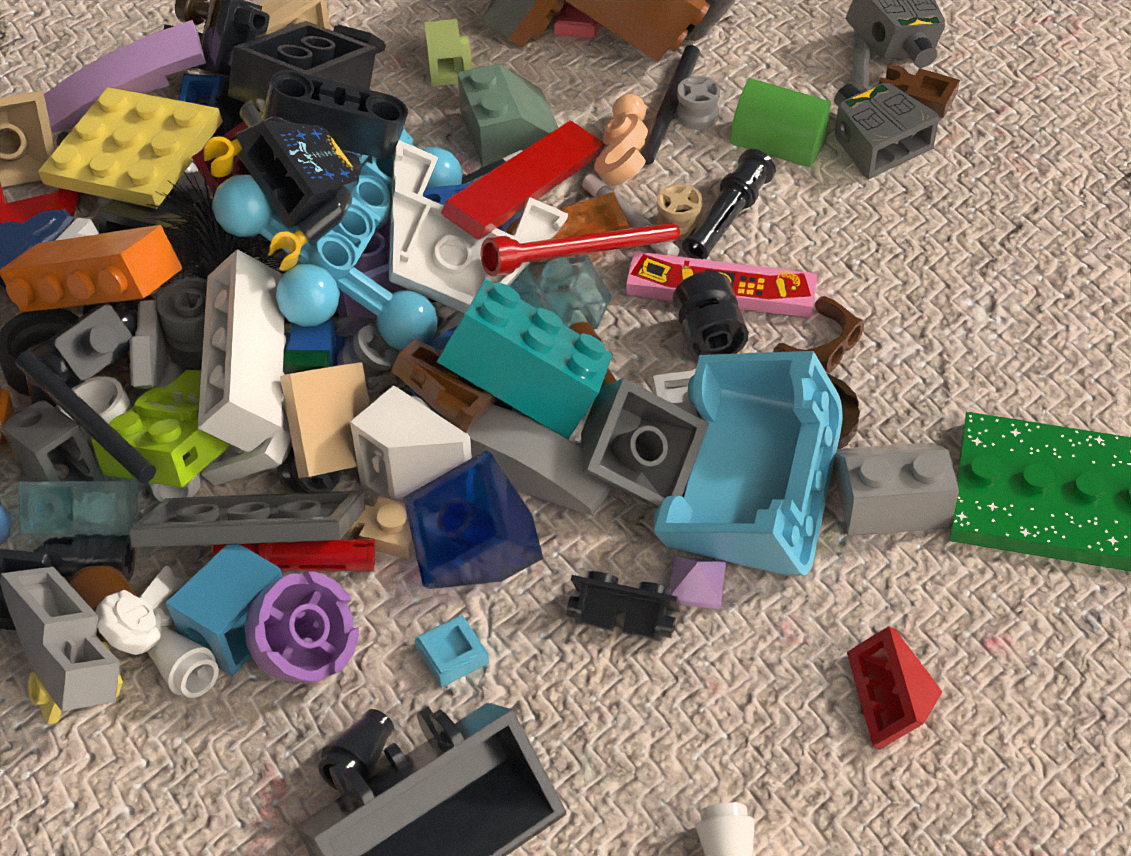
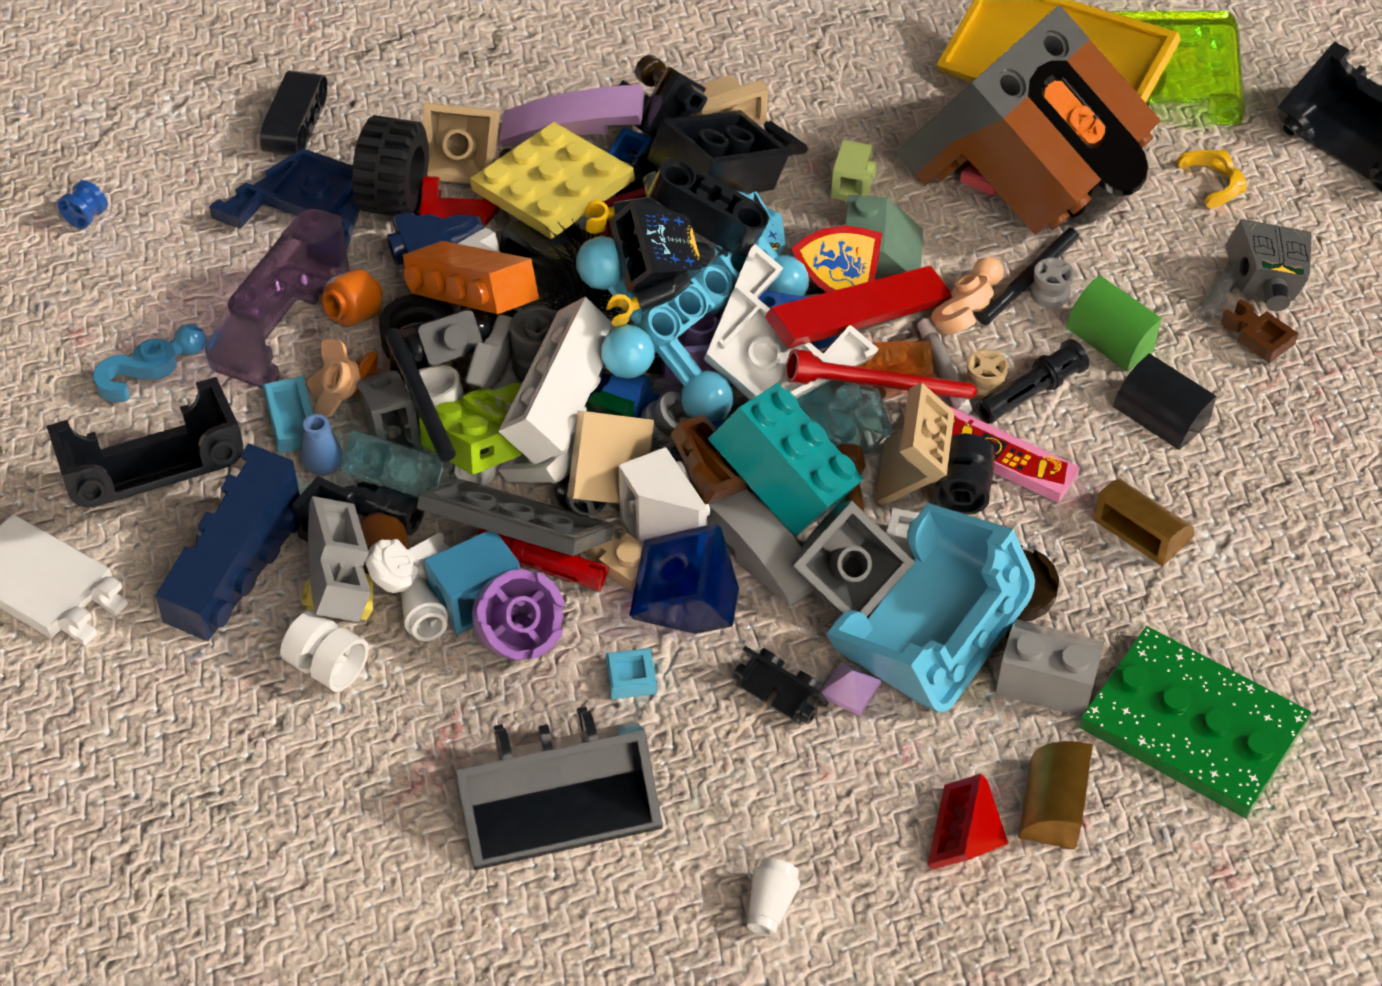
camera: 20 degrees right, 0 degrees up
black cone [318,709,394,790] -> none
reddish brown cap [773,296,864,373] -> none
dark grey torso [834,83,939,180] -> none
none -> white wheel [280,610,369,692]
none -> shield [789,225,882,293]
none -> tan bracket [875,383,955,506]
none -> pearl gold brick [1018,741,1093,849]
none -> pearl gold brick [1093,479,1194,567]
none -> black brick [1113,353,1217,450]

